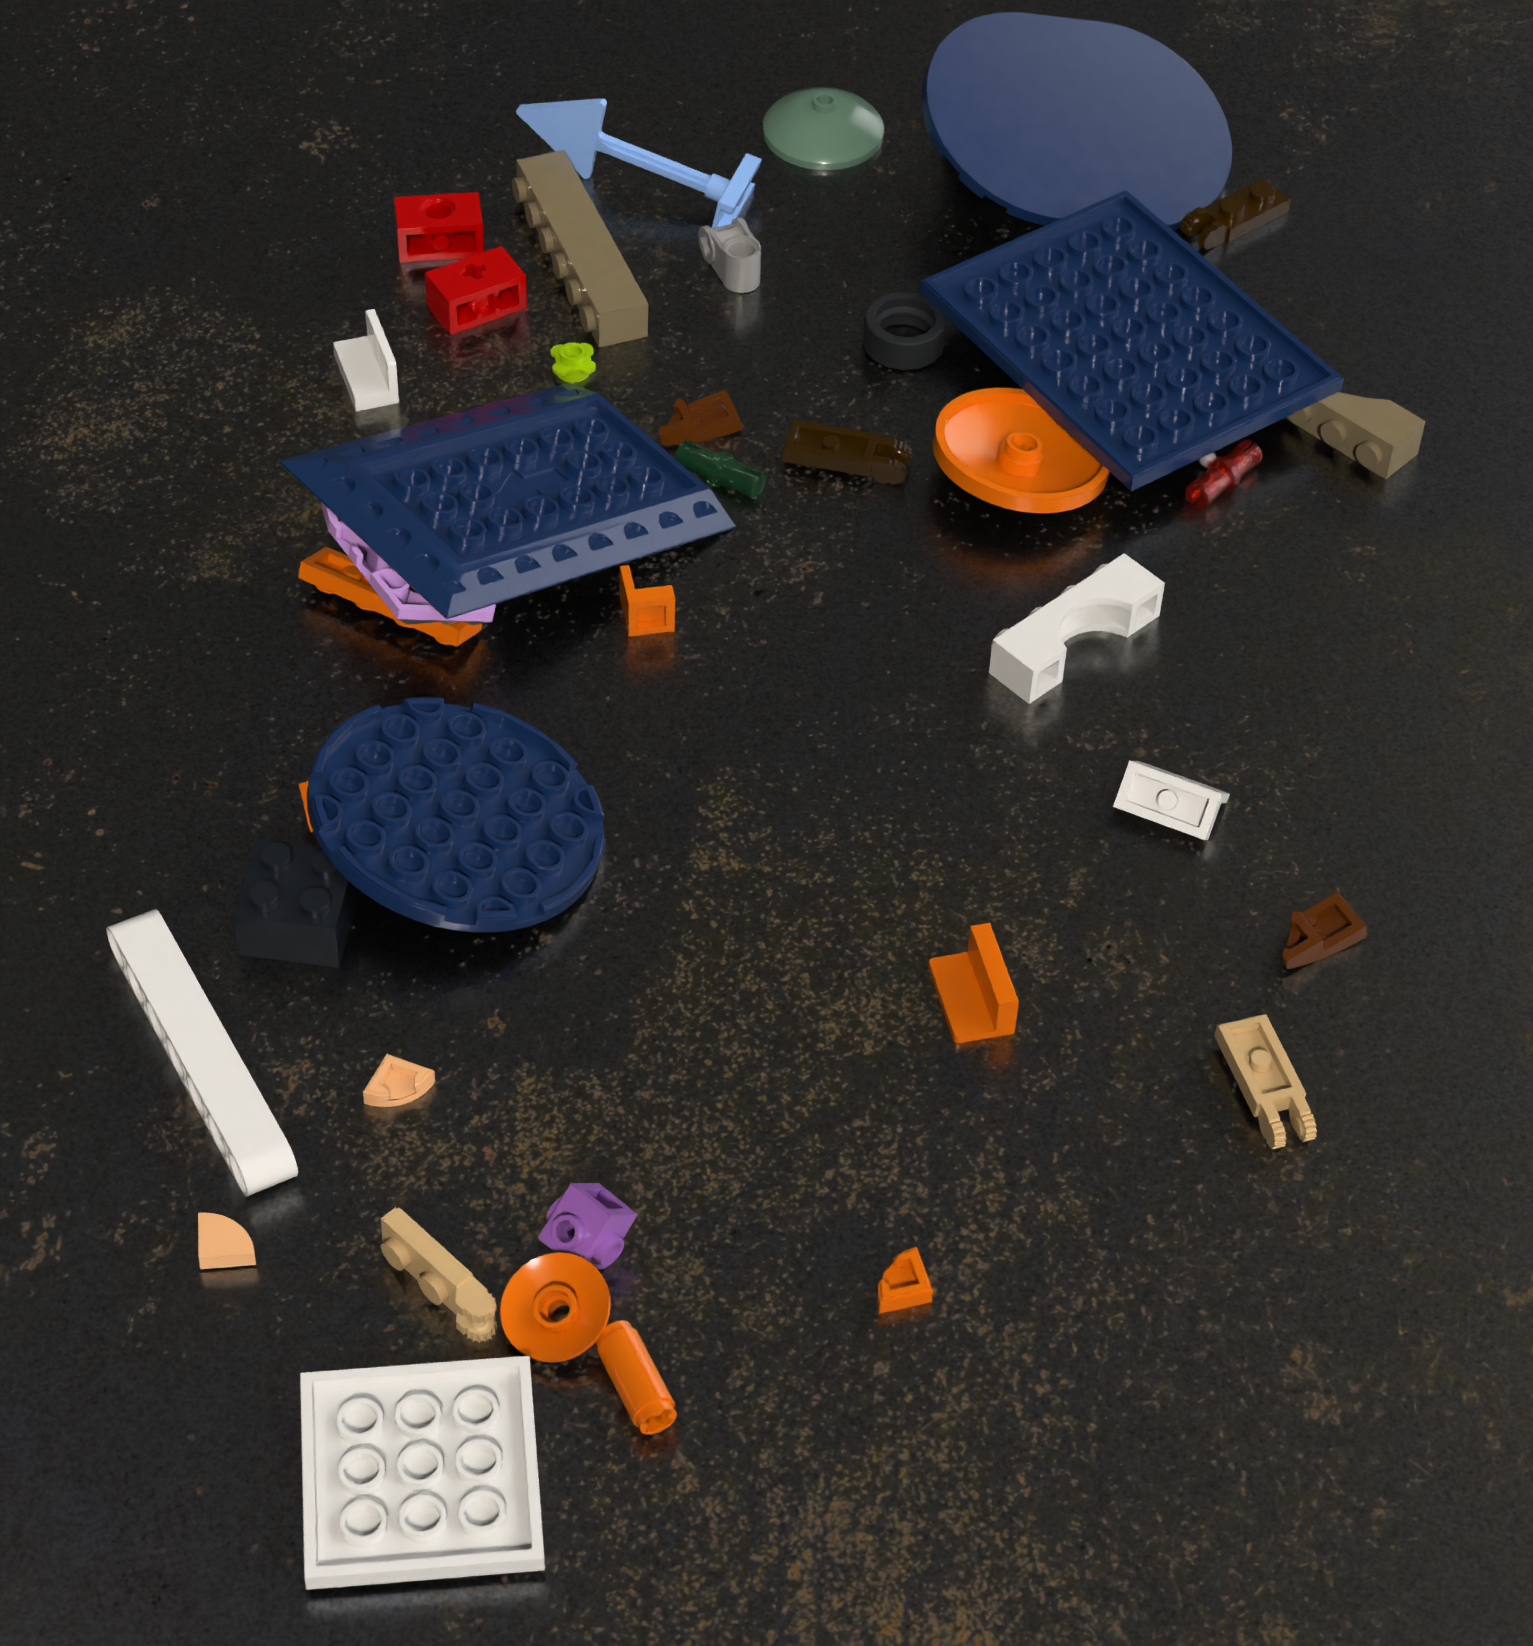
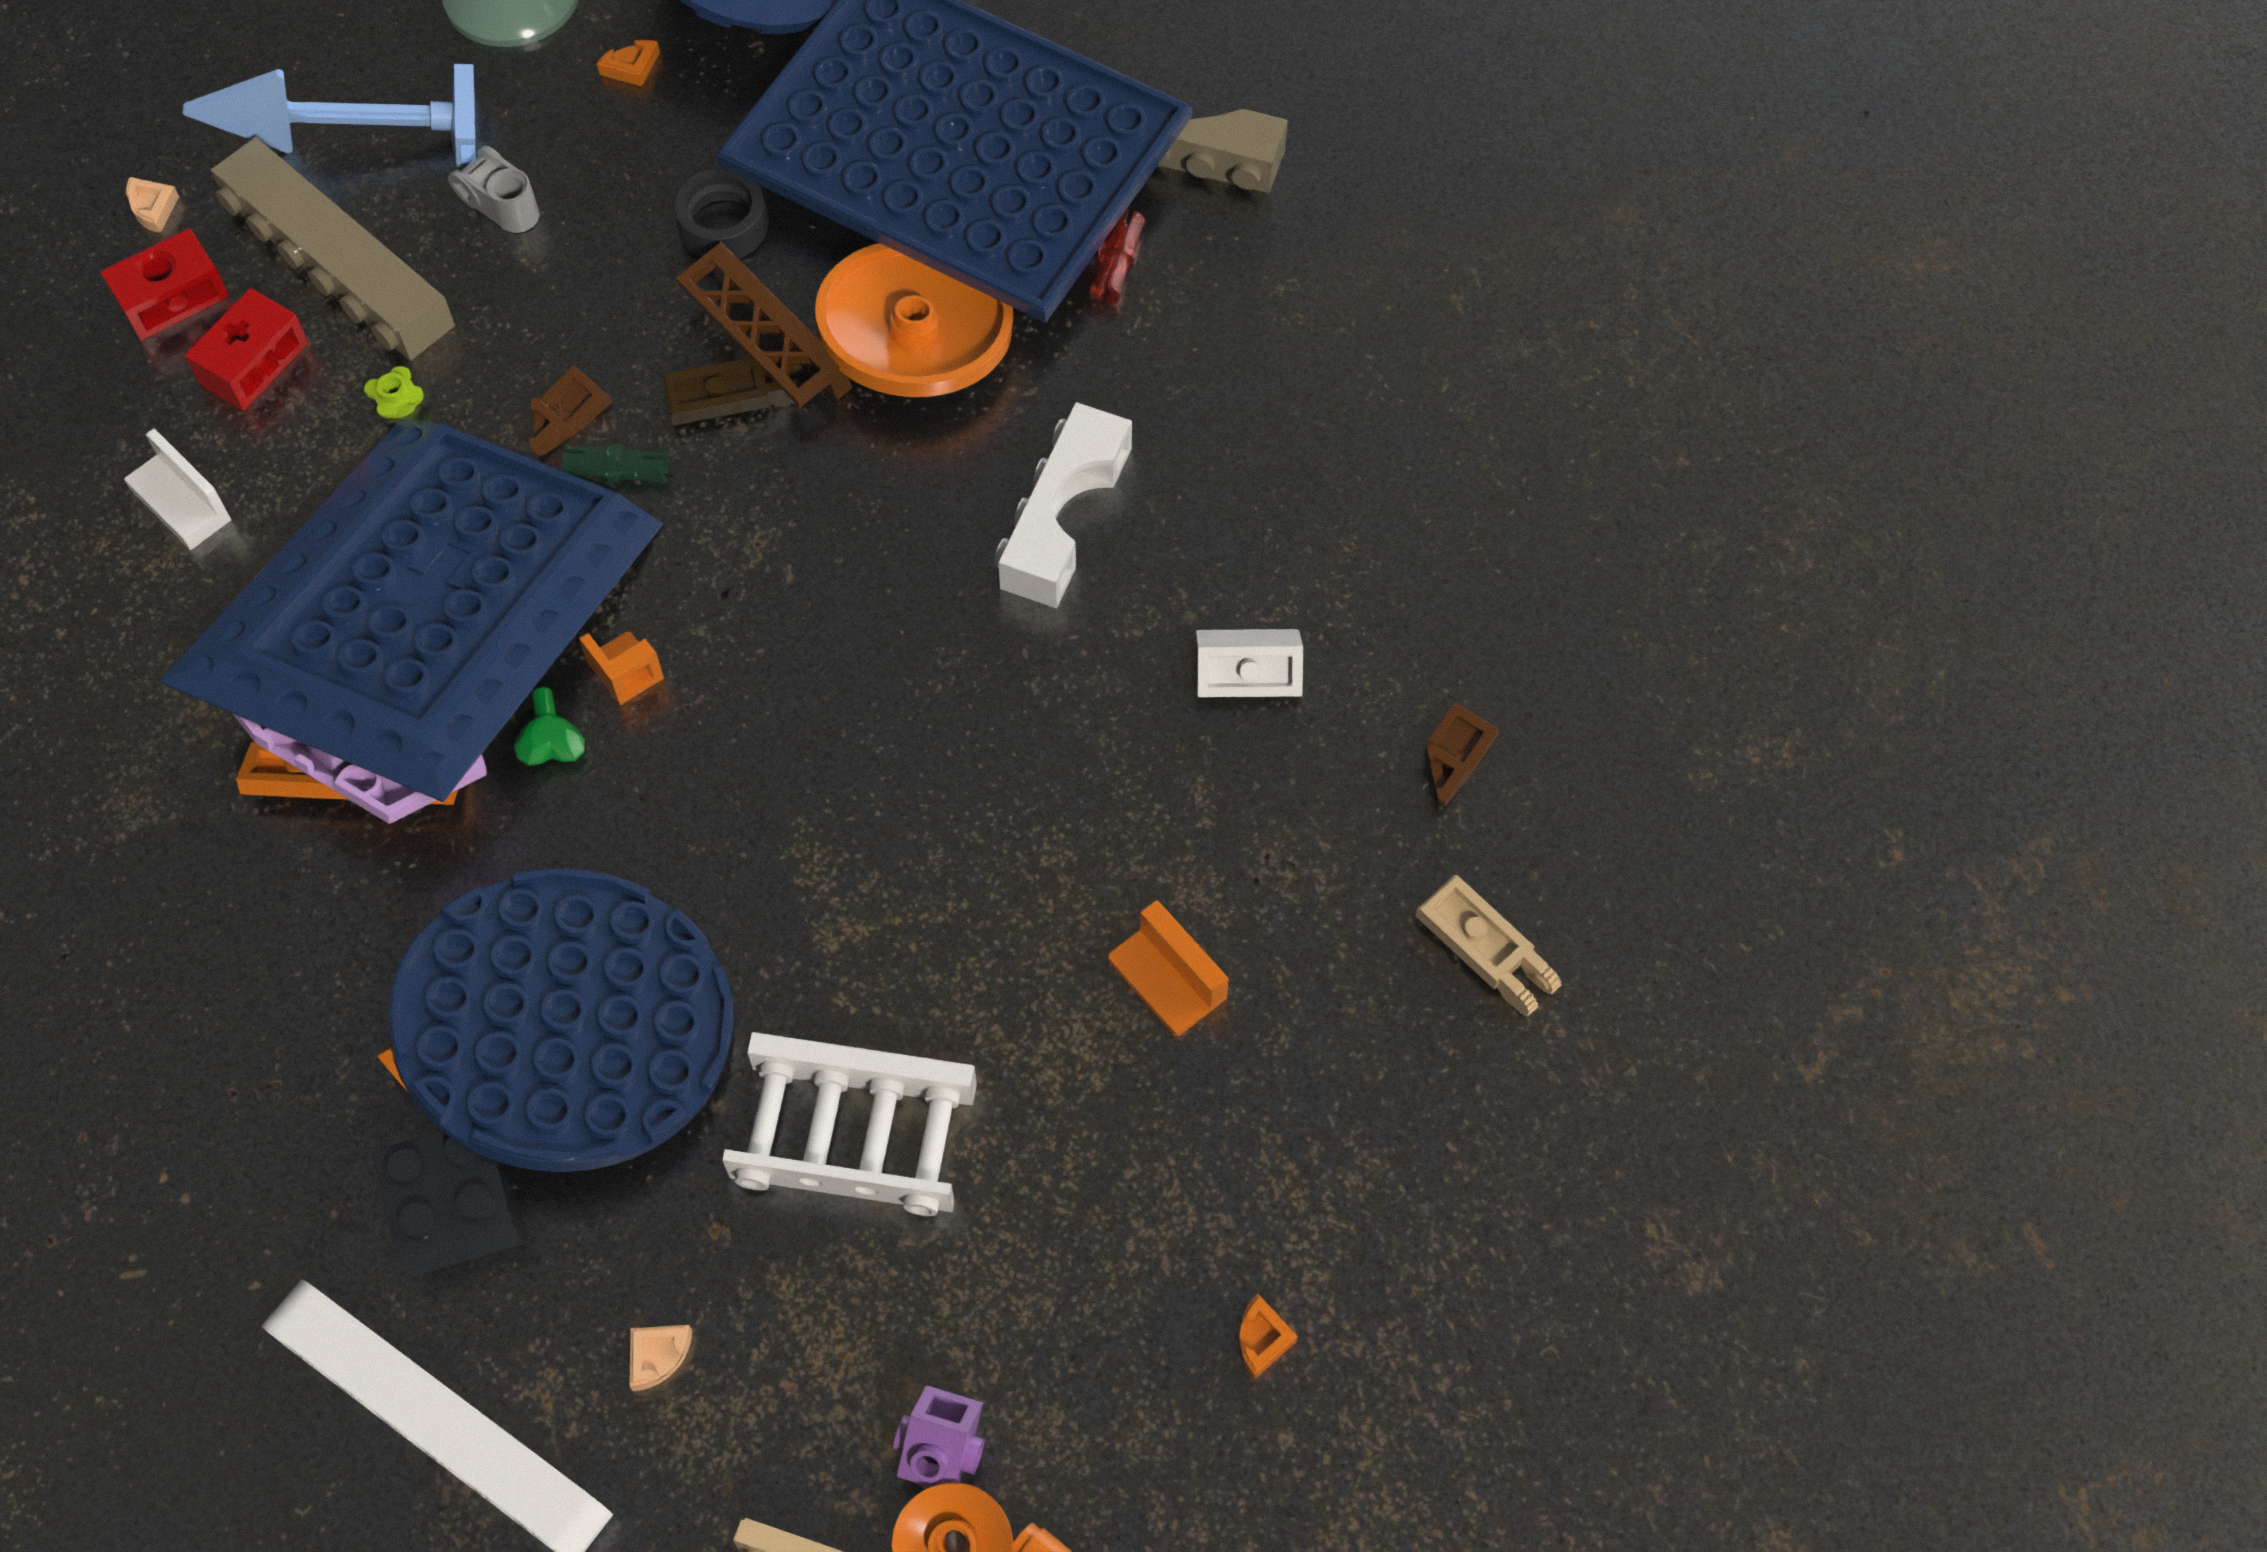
camera: 25 degrees left, 15 degrees up
none -> light nougat tile [126,177,179,234]
none -> green rock [514,687,584,766]
none -> orange tile [597,40,660,86]
none -> reddish brown fence [676,242,852,408]
none -> white fence [723,1032,977,1216]

